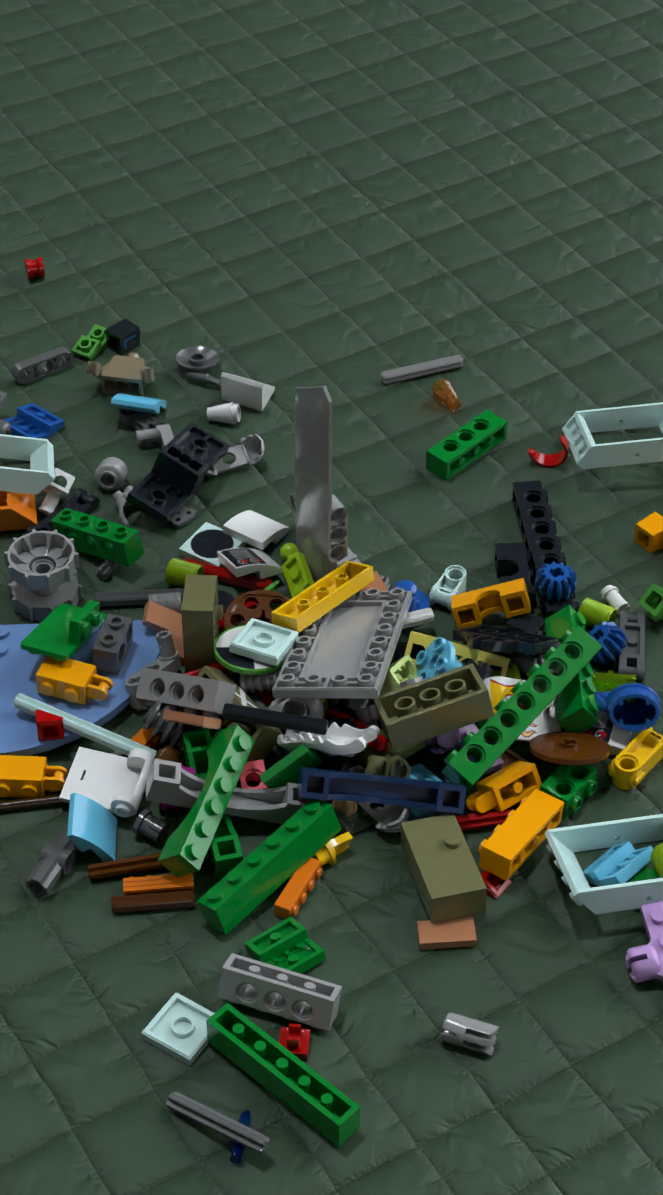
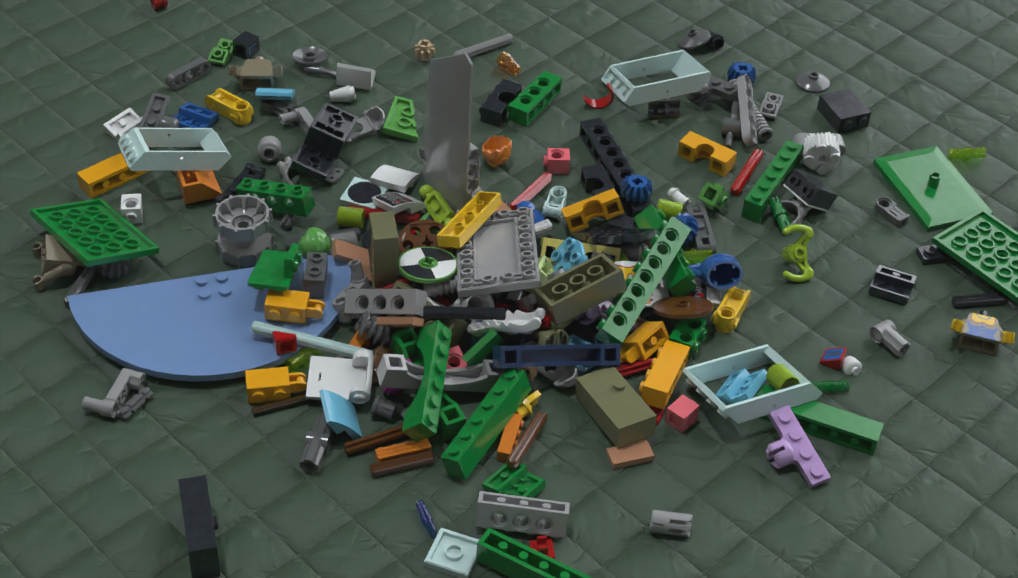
camera: 15 degrees left, 0 degrees up
white bracket [39,468,75,516] -> none
light aqua tile [229,618,299,666] -> none
none -> yellow piece [204,88,254,125]
none -> clear neon green pin [285,347,324,372]
none -> bright green hair [299,227,331,259]
none -> bright green wing [382,96,418,143]
none -> tan gear [414,40,435,61]
none -> clear blue piece [415,500,437,539]
none -> black arch [479,79,522,127]
none -> orange hair [482,135,512,167]
none -> reddish brown axle [506,411,547,469]
none -> axle [509,172,552,210]
none -> coral brick [543,148,570,174]
none -> black hips [648,99,680,119]
none -> coral brick [665,395,700,433]

